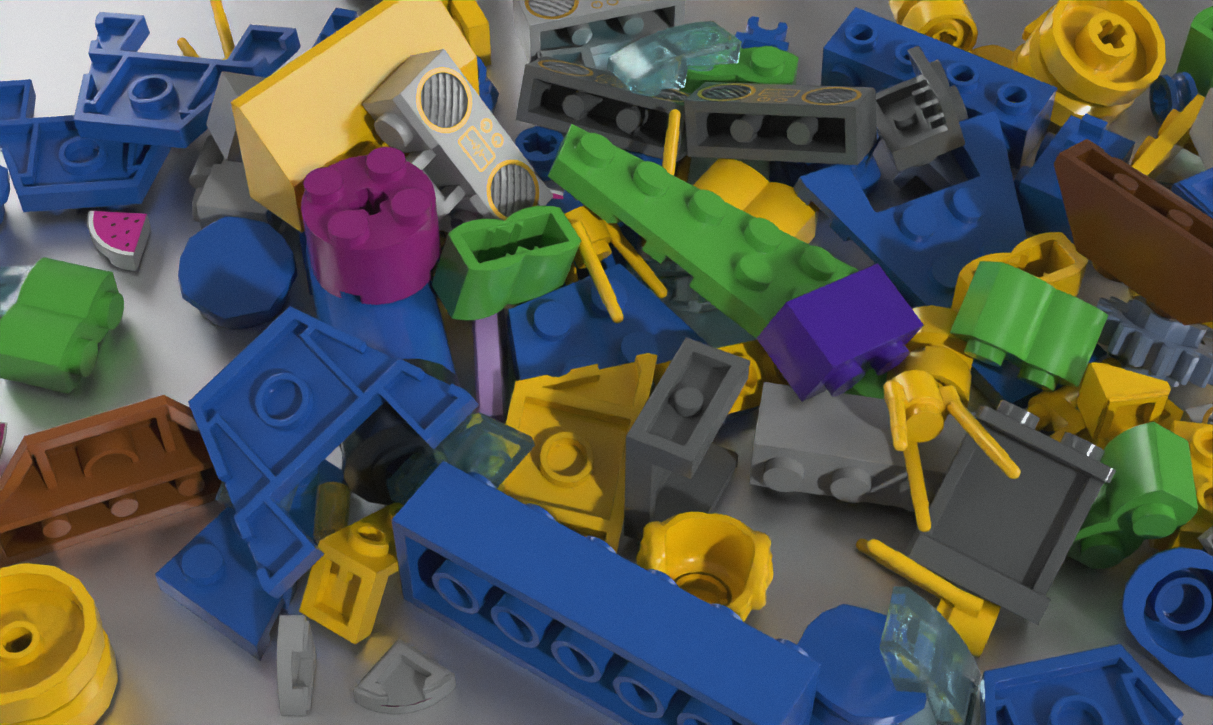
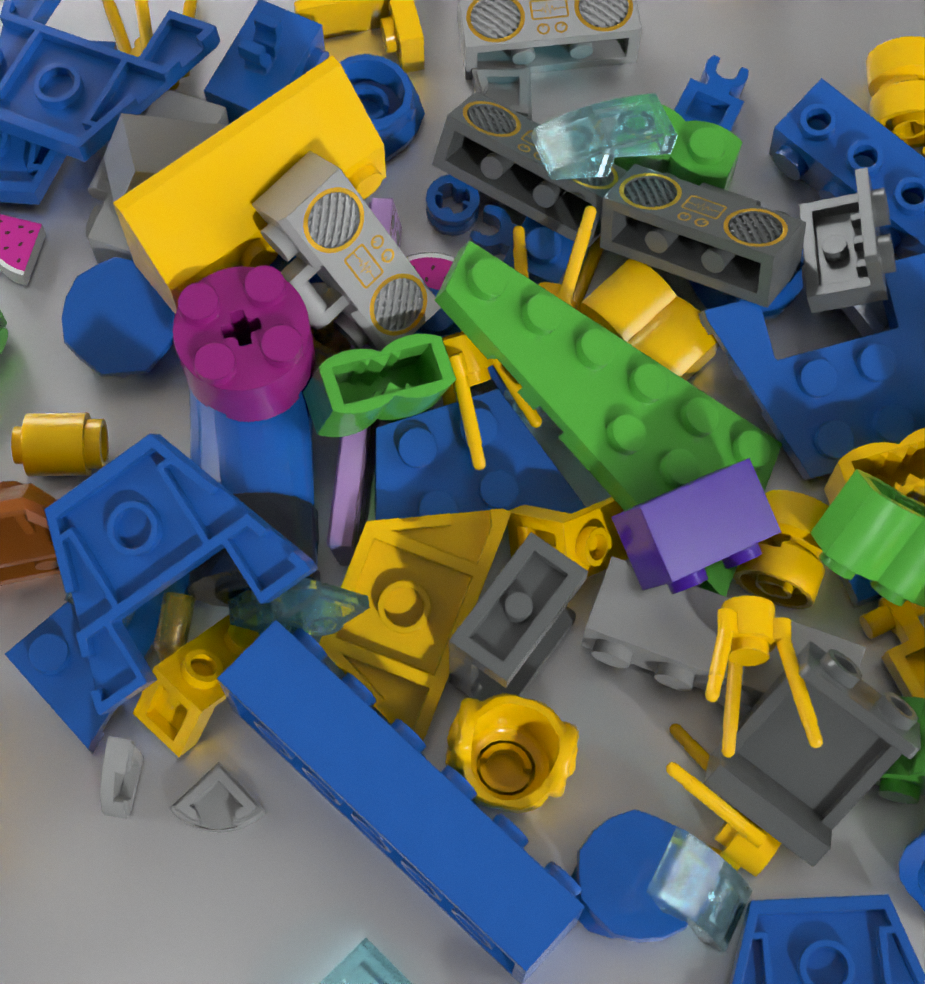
camera: 10 degrees right, 20 degrees up
none -> yellow brick [11,412,109,477]

